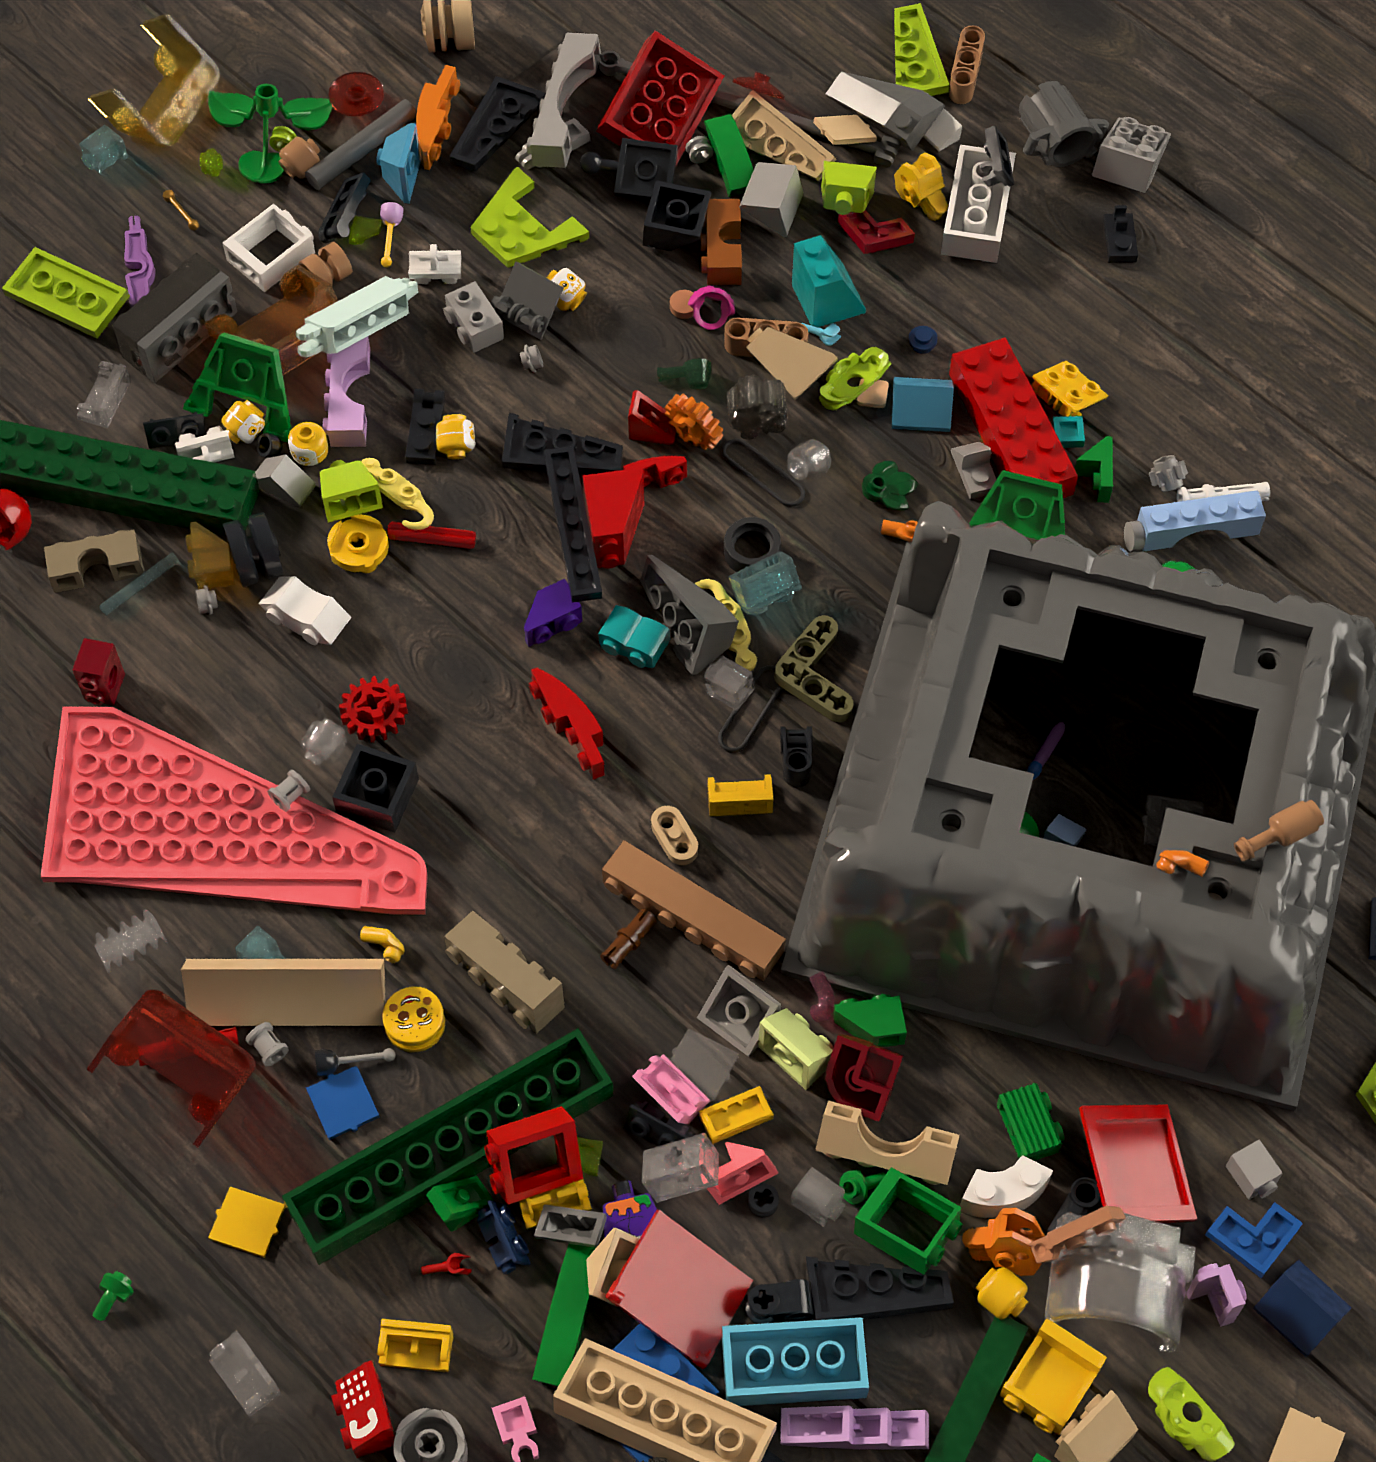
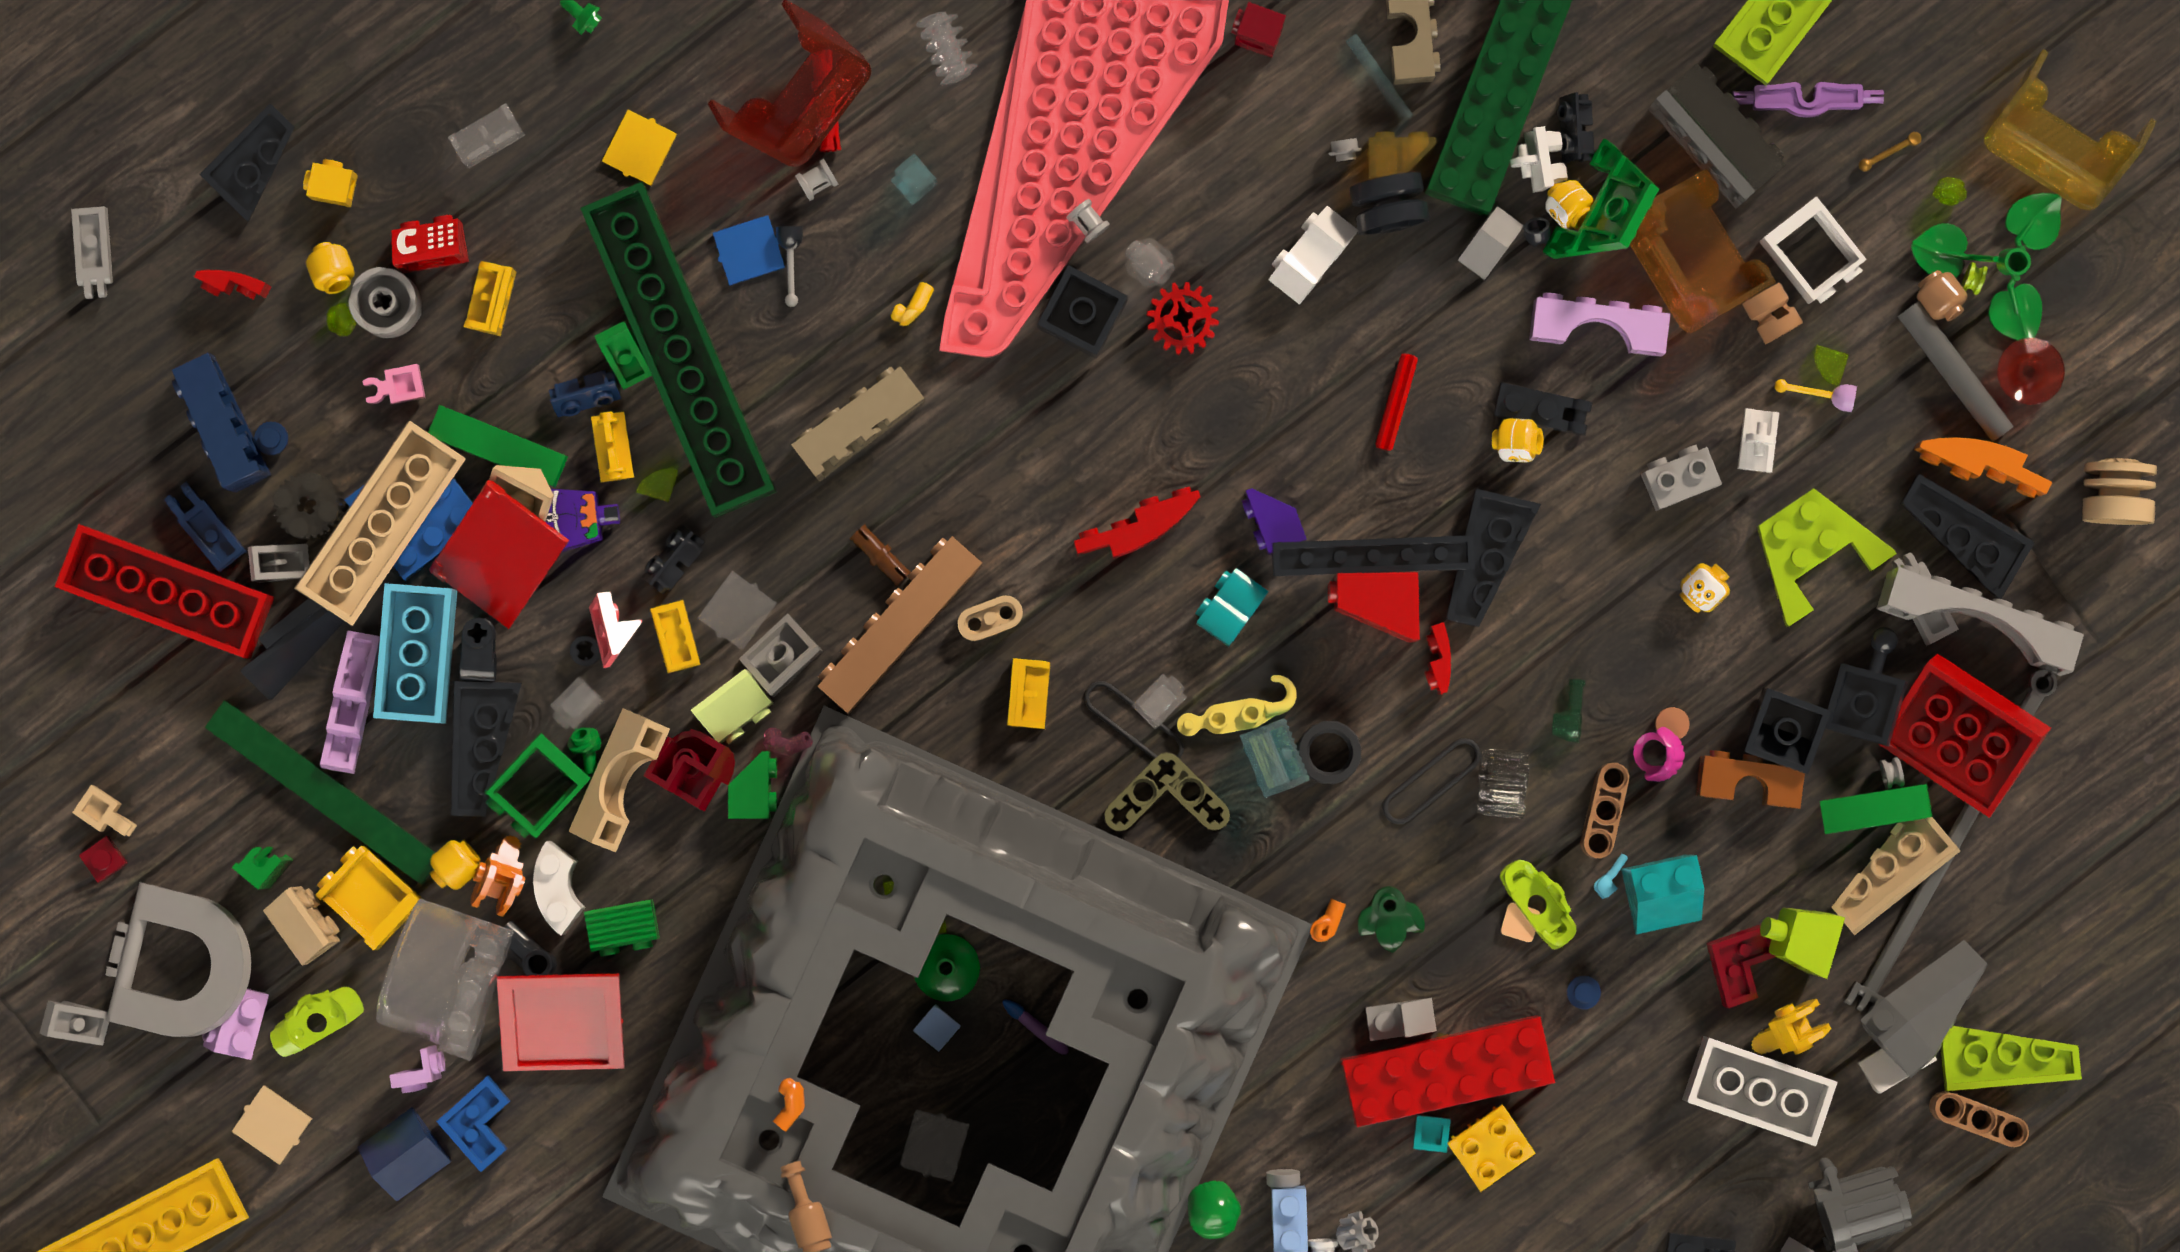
camera: 100 degrees right, 25 degrees up
clear hinge [77,361,131,428] -> none
clear light blue brick [79,124,128,173] -> none
tan arch [181,959,386,1026] -> none
yellow head [288,422,328,466] -> none
light aqua hinge [296,276,418,357] -> none
black plate [318,172,371,244] -> none
lime torso [320,460,383,523] -> none
yellow plate [327,514,389,573] -> none
light yellow piece [361,458,434,530] -> none
dark azure slope [377,123,421,204] -> none
yellow head [382,986,445,1052] -> none
red hand [421,1253,472,1275] -> none
red window [484,1106,583,1204] -> none
dark grey hinge [491,261,564,340] -> none
light grey plate [520,345,543,373] -> none
dark grey slope [534,1204,607,1248] -> none
red slope [628,390,676,445] -> none
bright pink hinge [632,1054,711,1125] -> none
dark grey wedge [640,555,739,675] -> none
clear brick [642,1133,719,1203] -> none
orange gear [665,394,724,450] -> none
clear red dish [732,72,785,100] -> none
light grey slope [739,162,804,237] -> none
tan slope [747,327,838,400] -> none
black piece [780,726,813,787] -> none
clear head [787,439,831,483] -> none
tan piece [814,115,877,145] -> none
dark azure slope [892,377,954,432] -> none
green wing [969,470,1065,540] -> none
black plate [980,125,1014,187] -> none
nougat hinge [1029,1206,1126,1263] -> none
green slope [1075,436,1113,503] -> none
light grey brick [1226,1139,1283,1200] -> none

